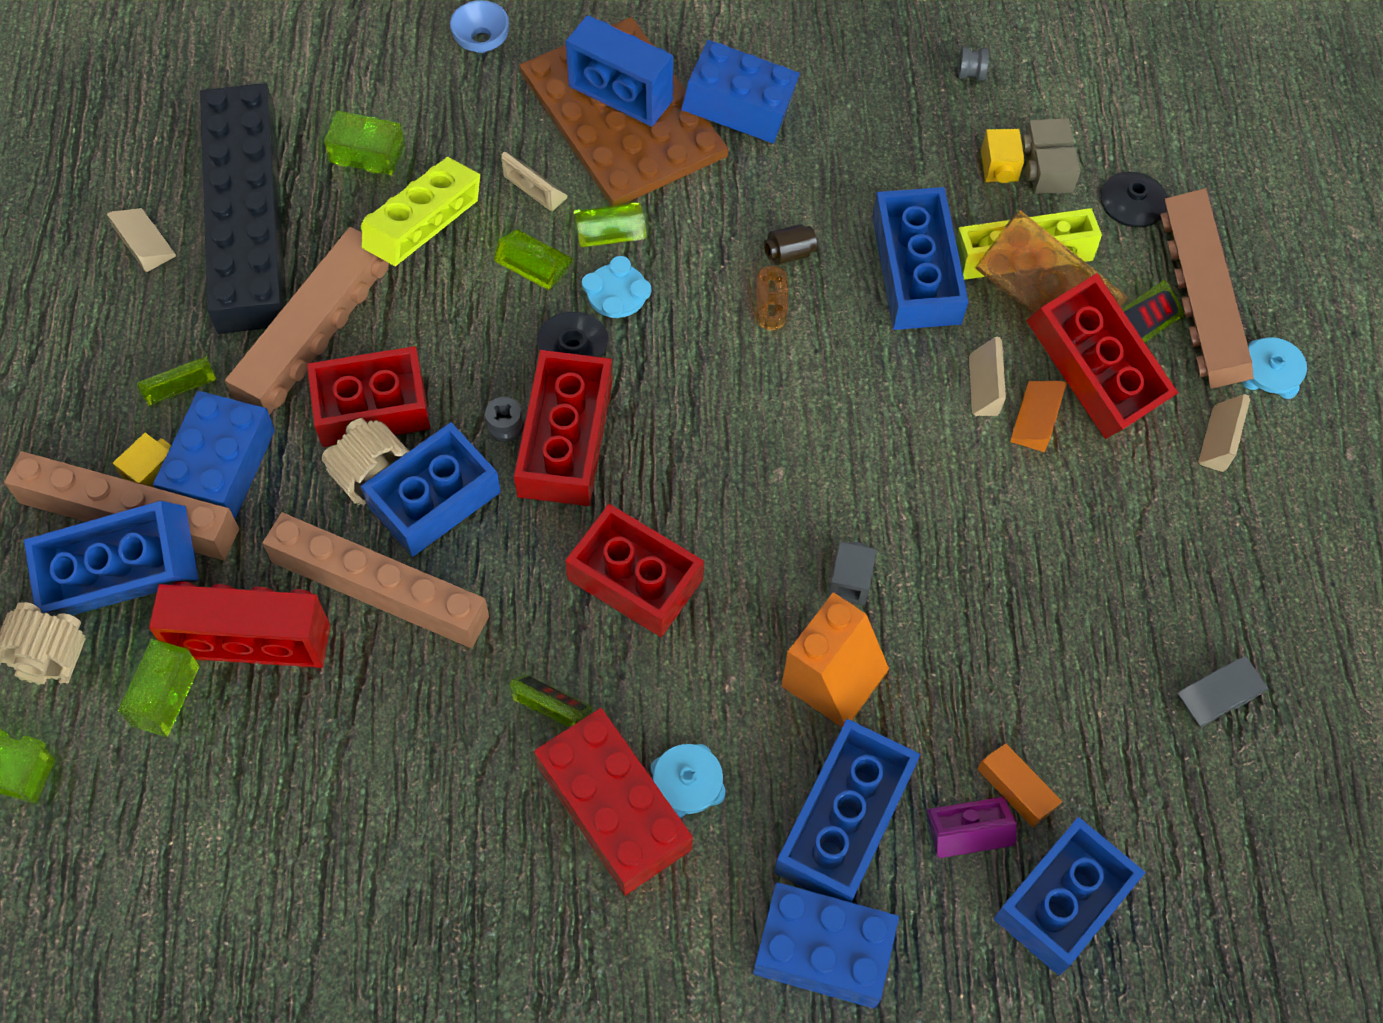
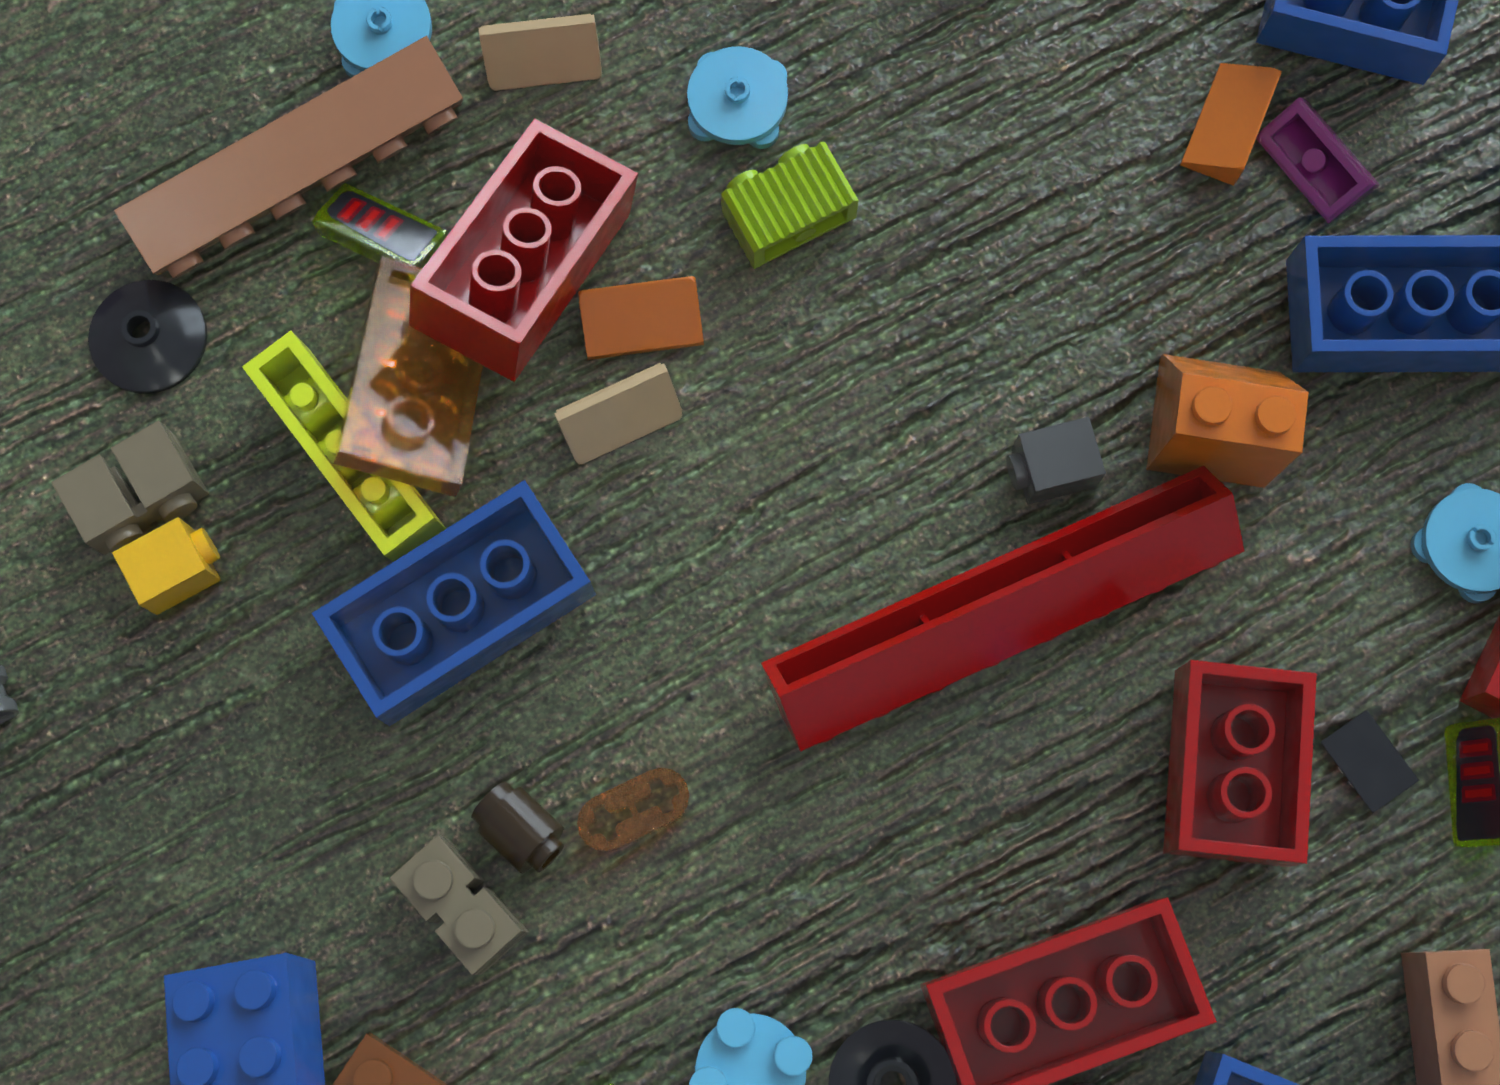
camera: 115 degrees left, 15 degrees up
none -> dark tan piece [390,835,529,975]
none -> medium azure piece [687,46,788,149]
none -> lime brick [721,142,859,269]
none -> red brick [761,465,1245,752]
none -> black piece [1321,710,1419,813]

